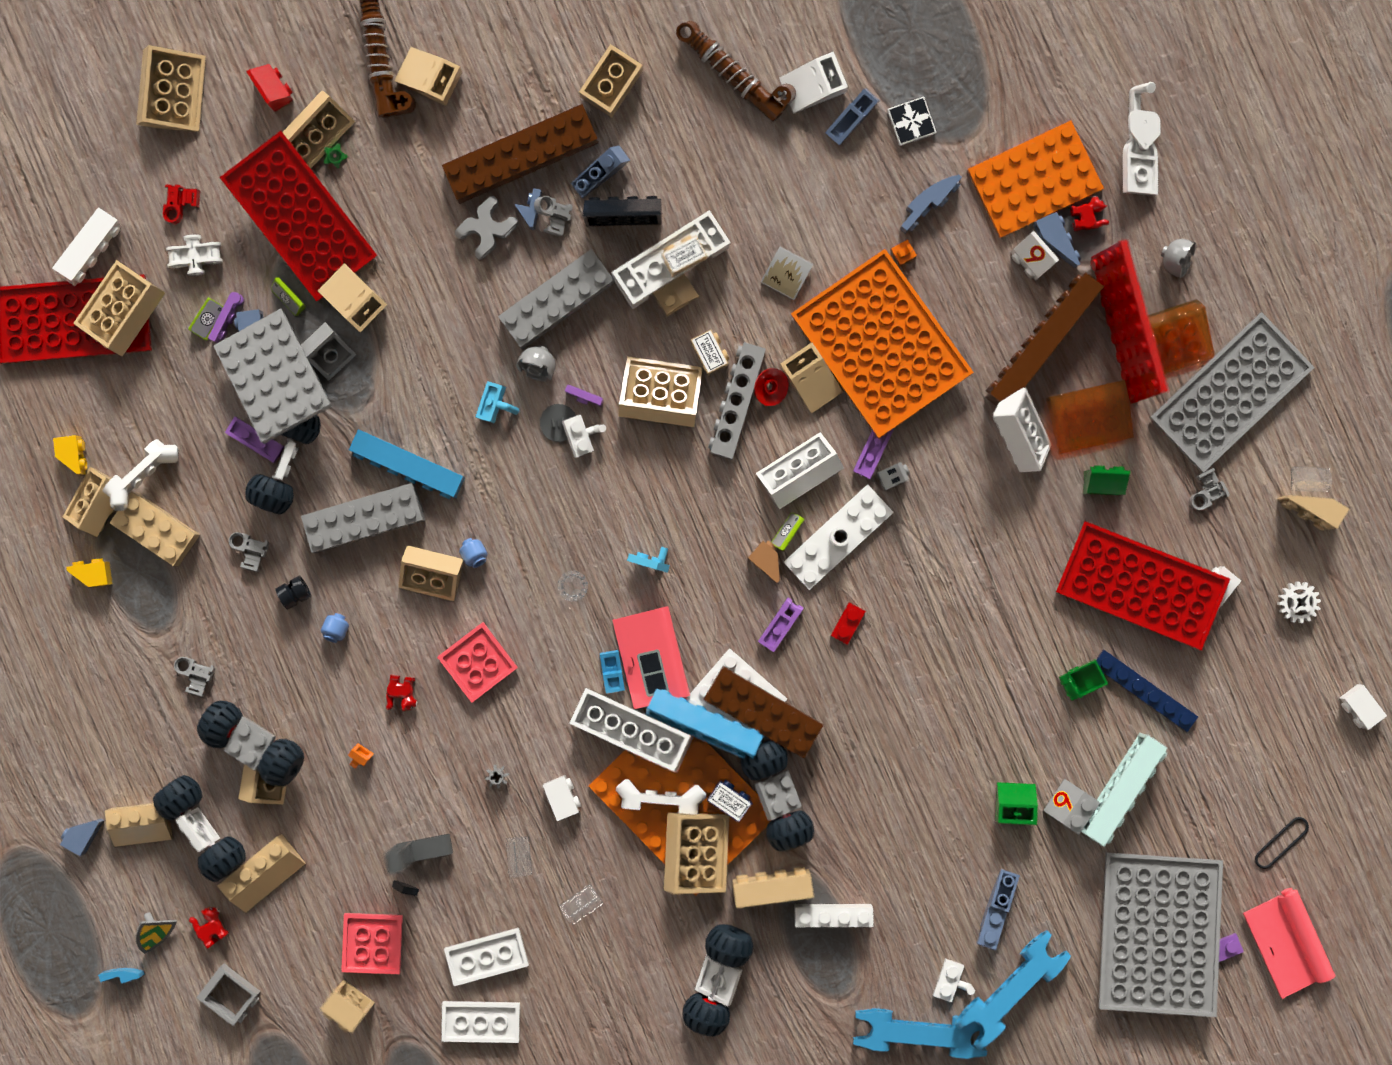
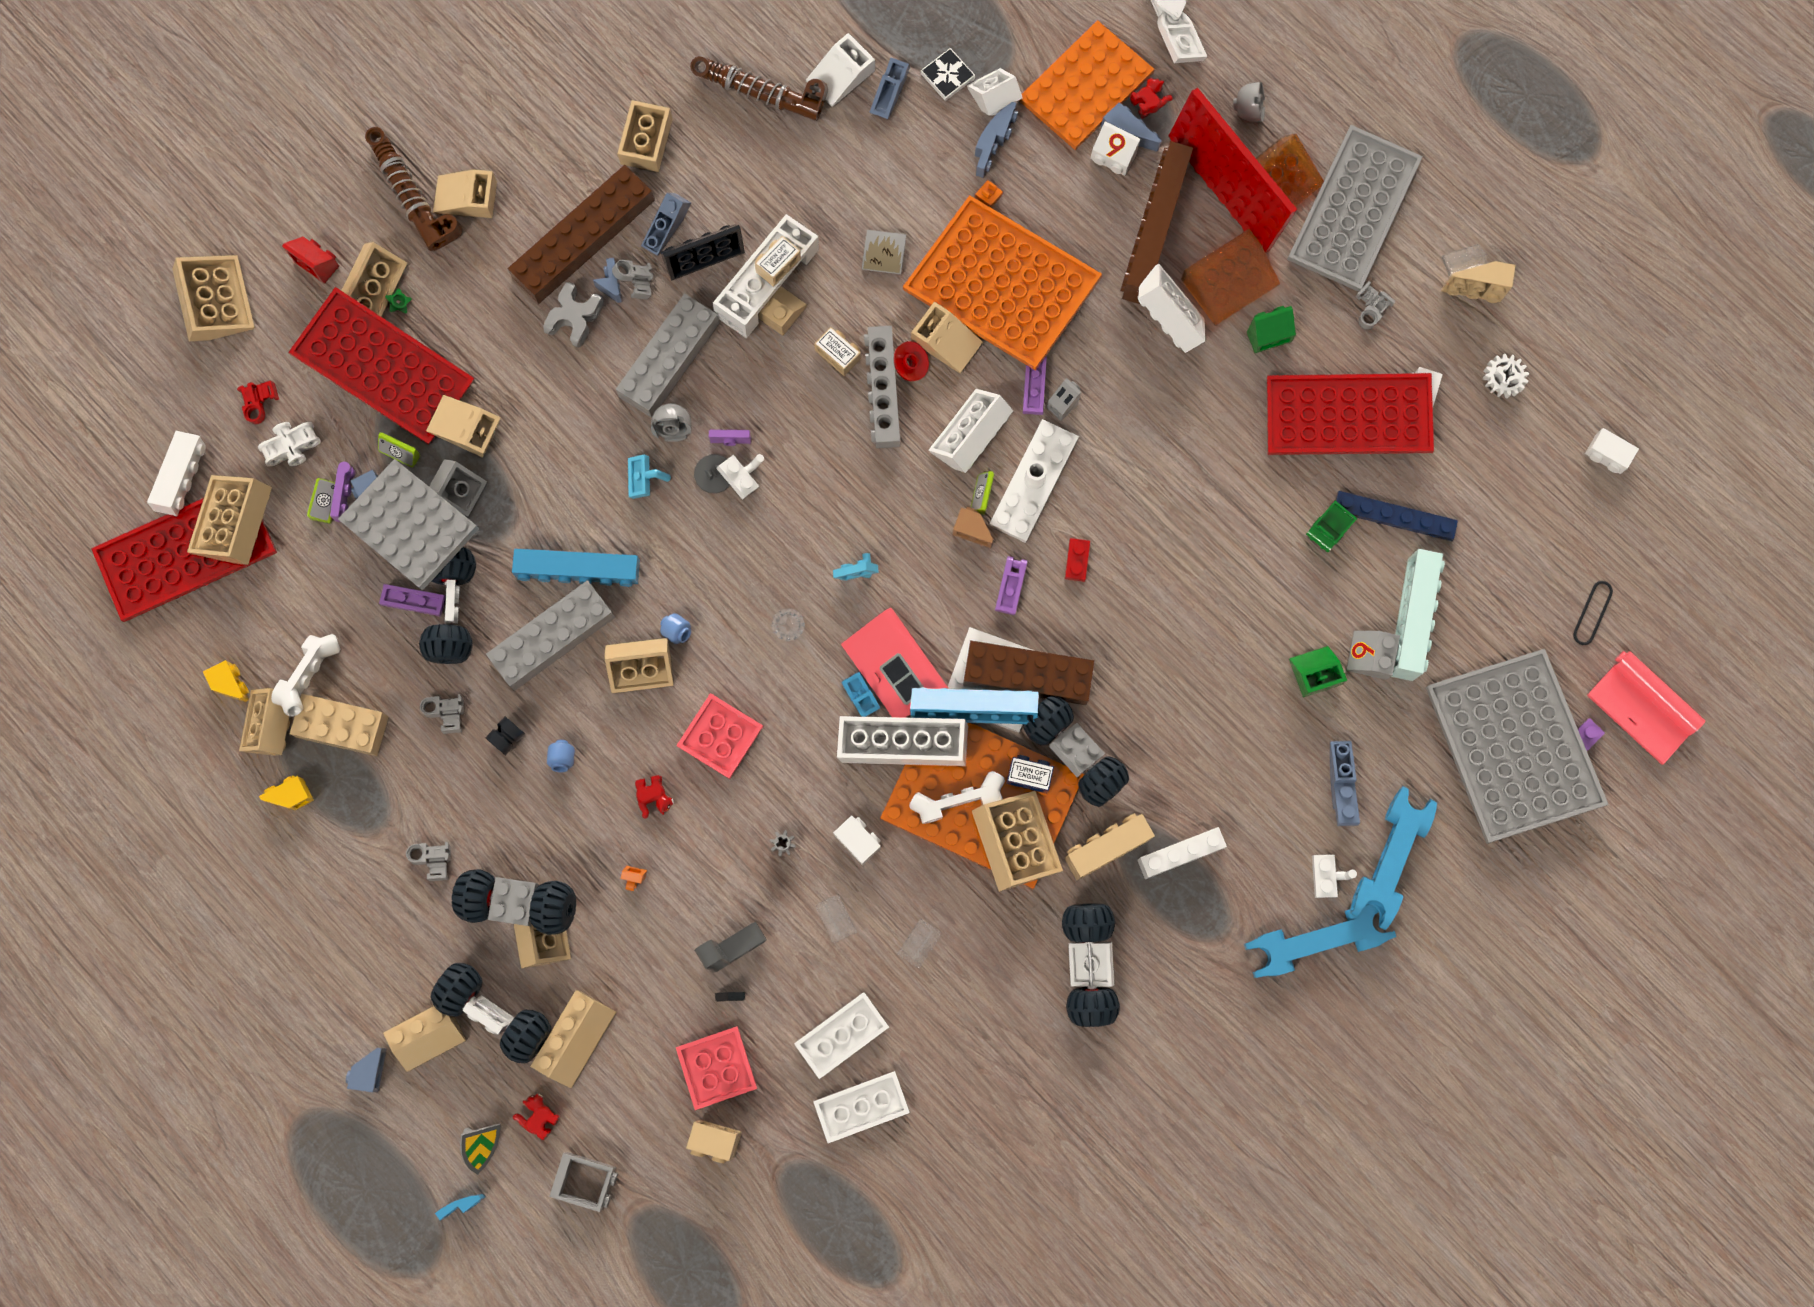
camera: 25 degrees left, 10 degrees down
tan slope [618,357,703,427] -> none
none -> white slope [967,68,1023,115]

